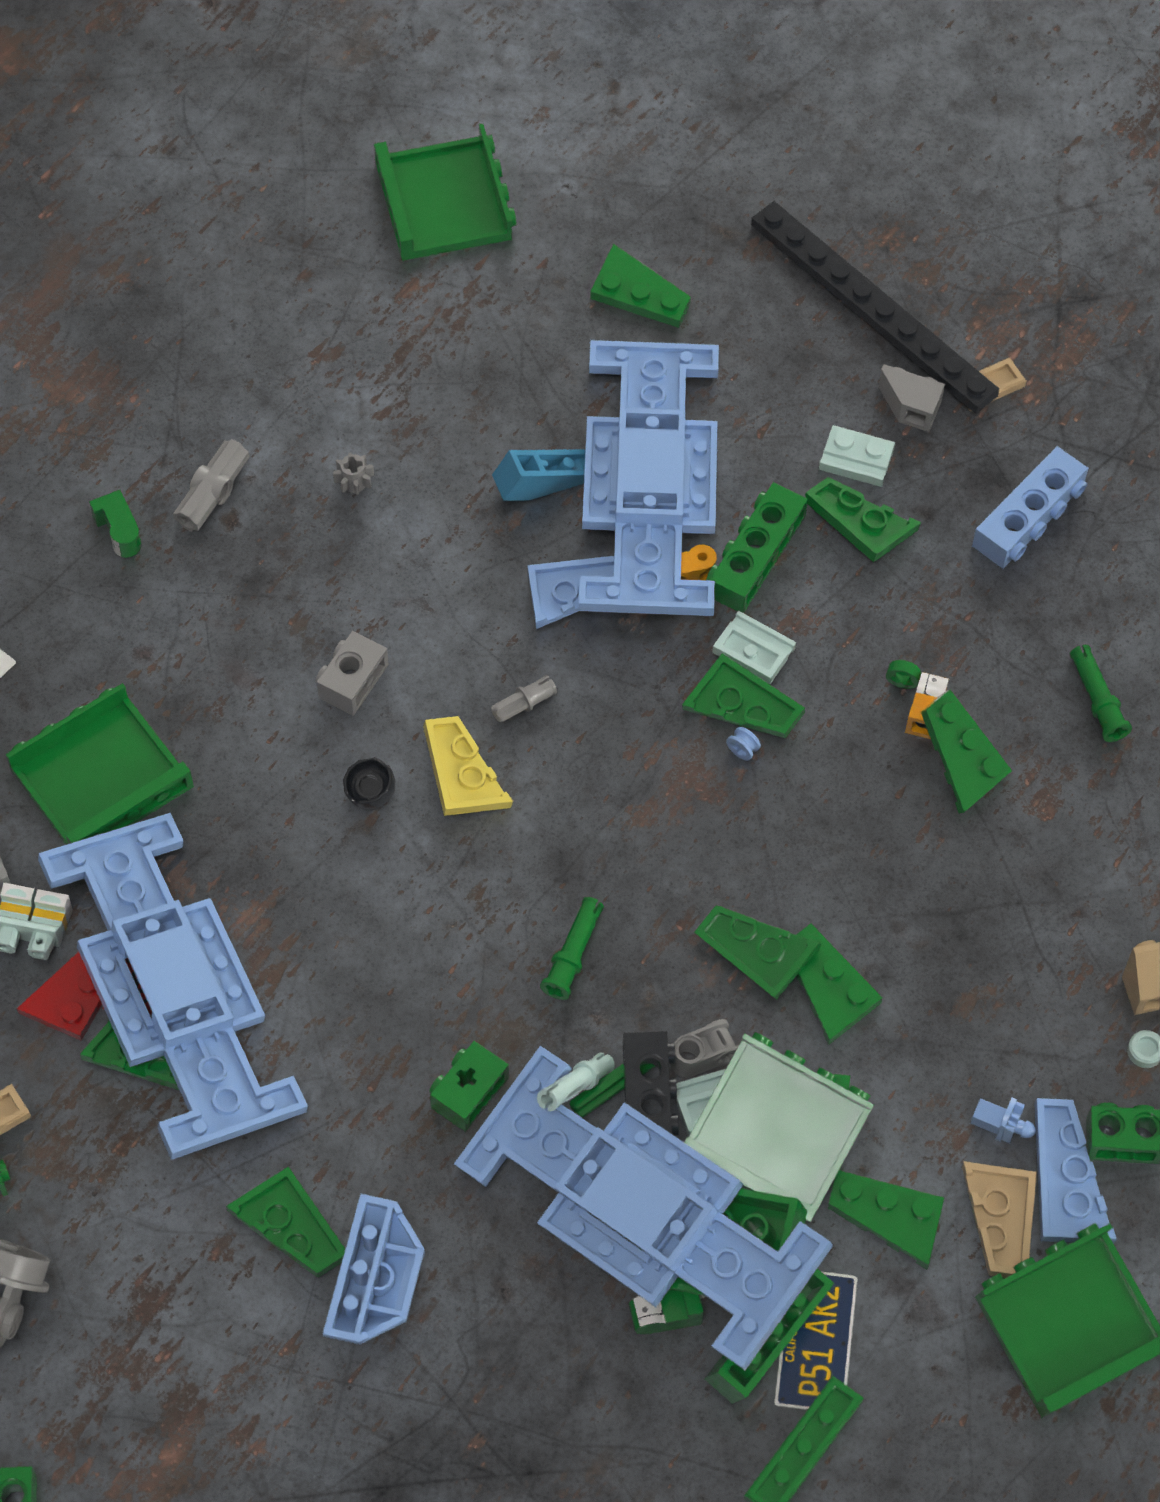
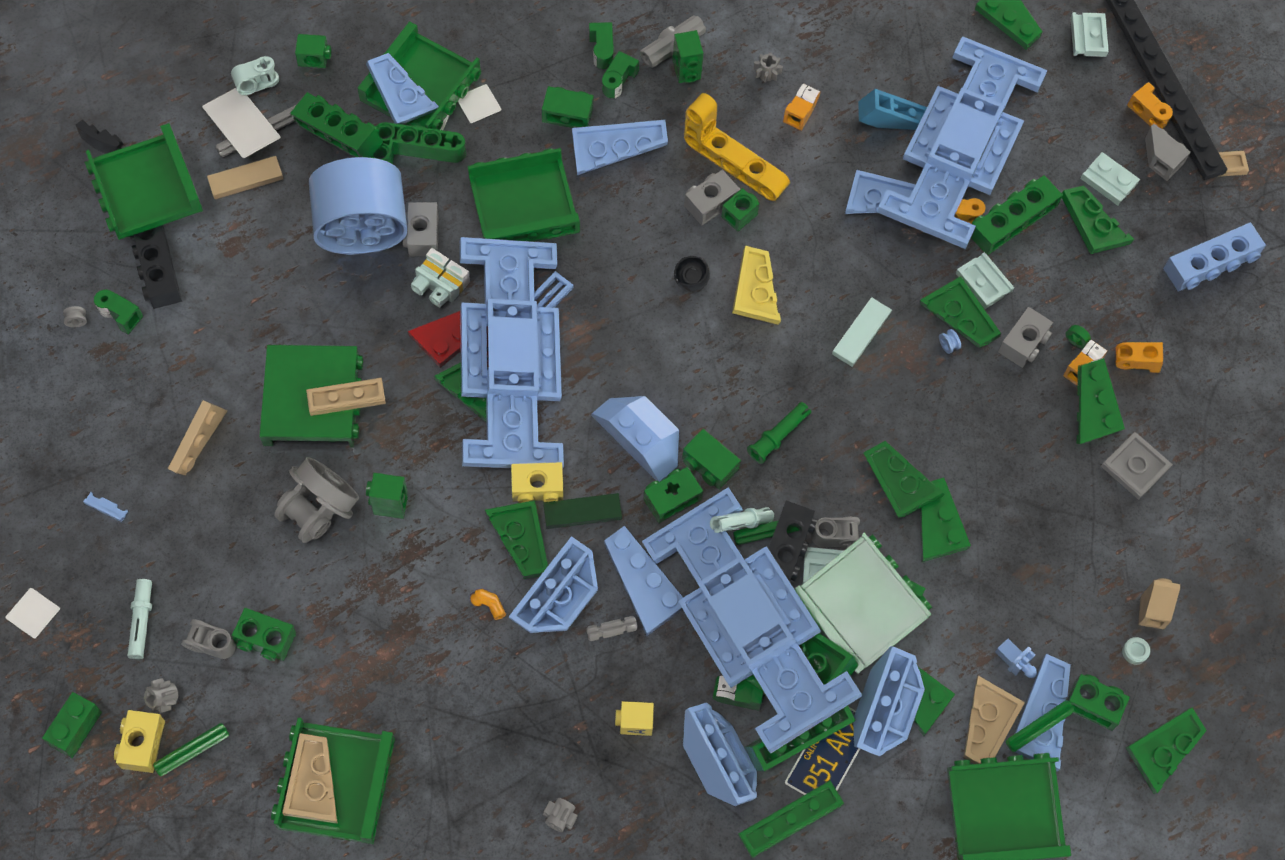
camera: 20 degrees right, 5 degrees up
light grey axle [491,675,557,722] -> none
green pin [1070,644,1132,742] -> none
none -> green brick [366,473,408,519]
none -> light orange arm [470,589,506,620]
none -> light yellow brick [511,462,563,503]
none -> light blue tile [534,271,574,308]
none -> green brick [542,86,594,128]
none -> dark green tile [543,493,622,529]
none -> light blue wing [572,120,668,175]
none -> light grey axle [586,616,637,641]
none -> light blue wedge [591,396,679,482]
none -> green leg [602,51,639,98]
none -> light blue wing [604,526,683,636]
none -> light yellow brick [615,701,654,736]
none -> green brick [672,30,704,83]
none -> green brick [682,429,741,490]
none -> light blue wedge [683,703,757,806]
none -> yellow beam [684,93,790,201]
none -> green brick [721,188,760,232]
none -> light orange leg [783,84,821,131]
none -> light aqua tile [832,297,892,367]
none -> light blue wedge [853,646,925,756]
none -> light grey brick [998,307,1053,368]
none -> green axle [1006,700,1075,752]
none -> light aqua plate [1071,12,1109,57]
none -> light grey tile [1101,432,1173,500]
none -> light orange leg [1115,342,1163,373]
none -> light orange leg [1127,82,1173,129]

